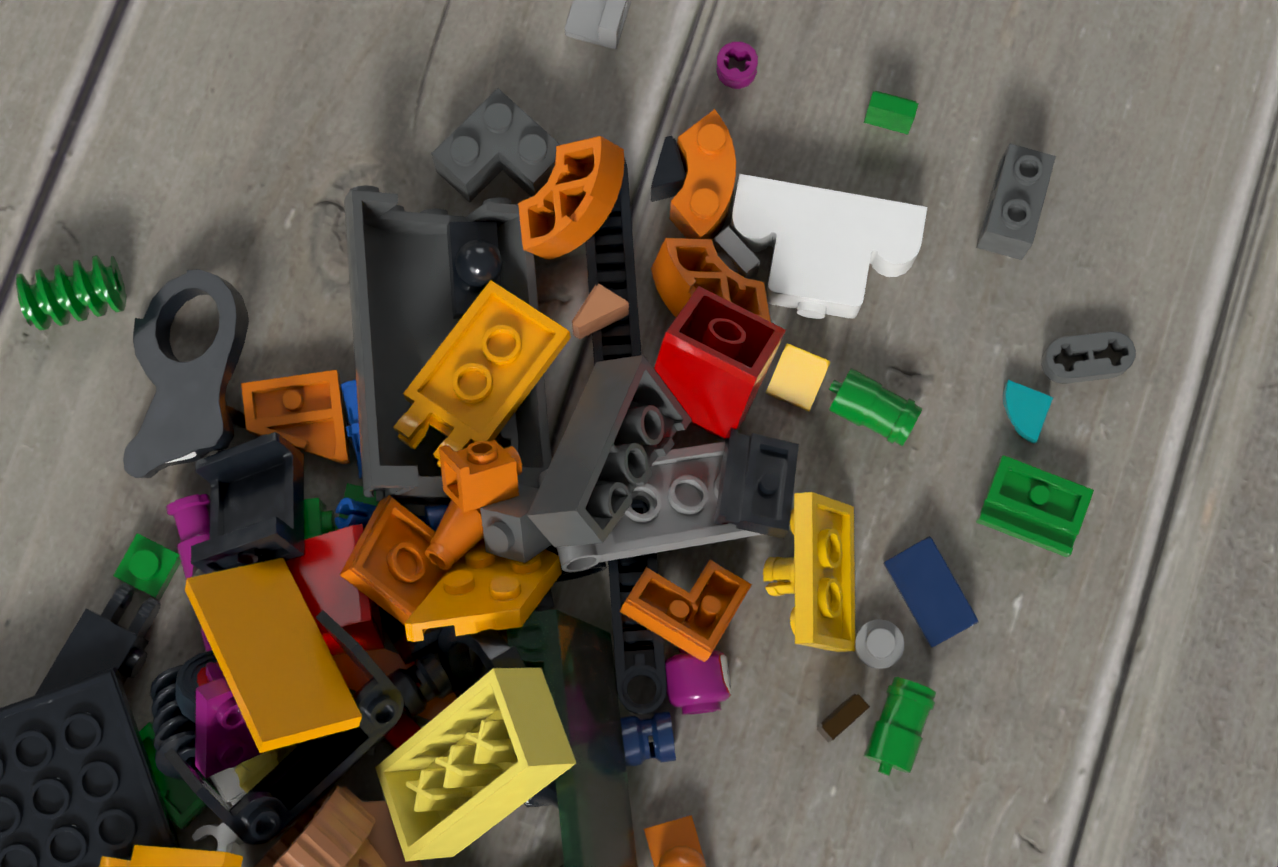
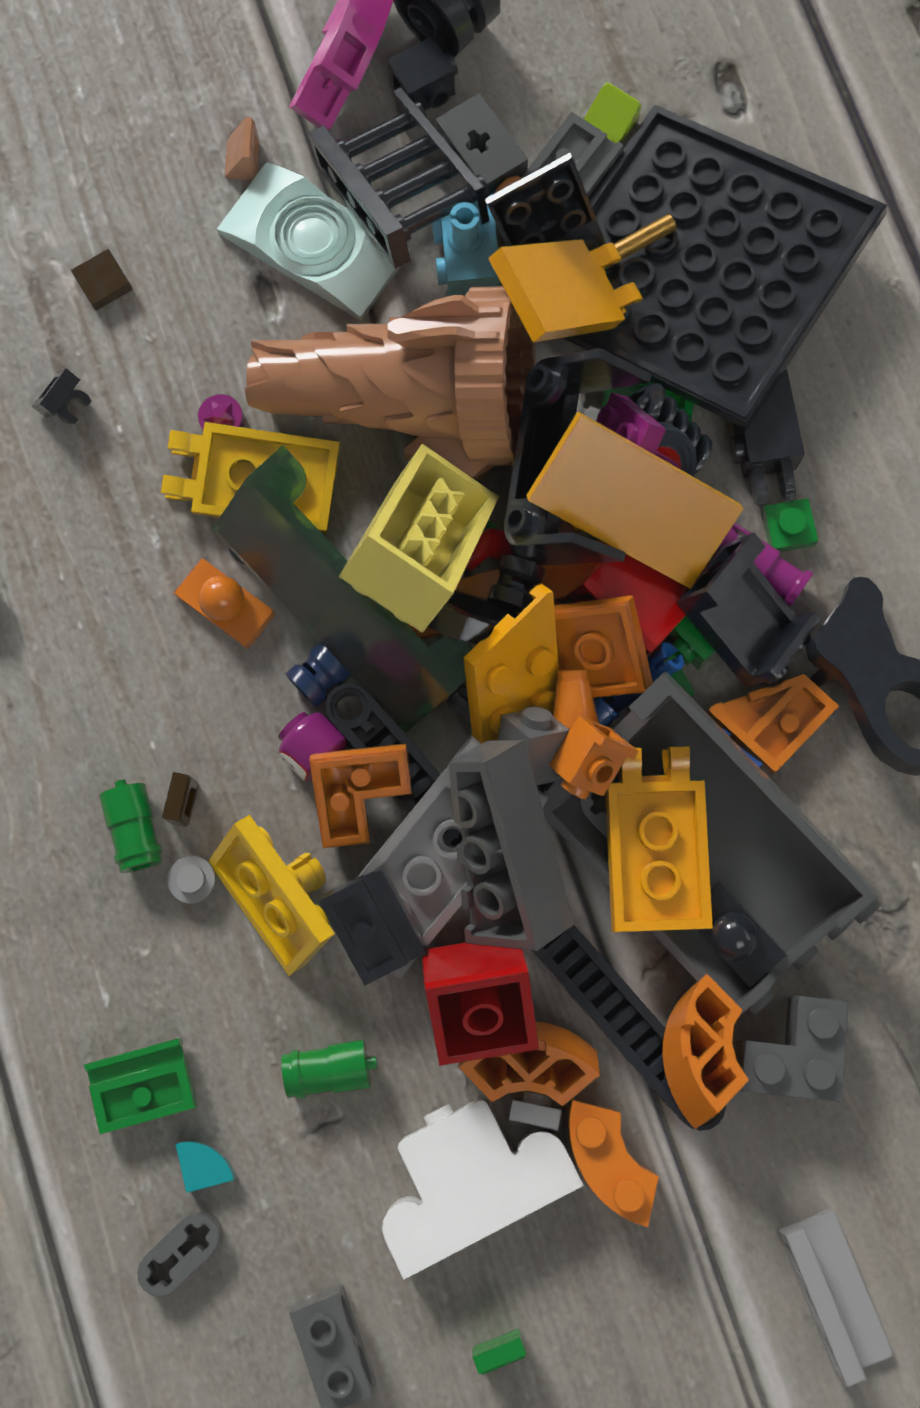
camera: 150 degrees right, 0 degrees up
nougat slope [572,284,629,339] -> none
black slope [650,135,686,202] -> none
magenta bush [716,41,758,89] -> none
yellow slope [766,343,830,412] -> none
dark blue slope [883,536,979,648] -> none

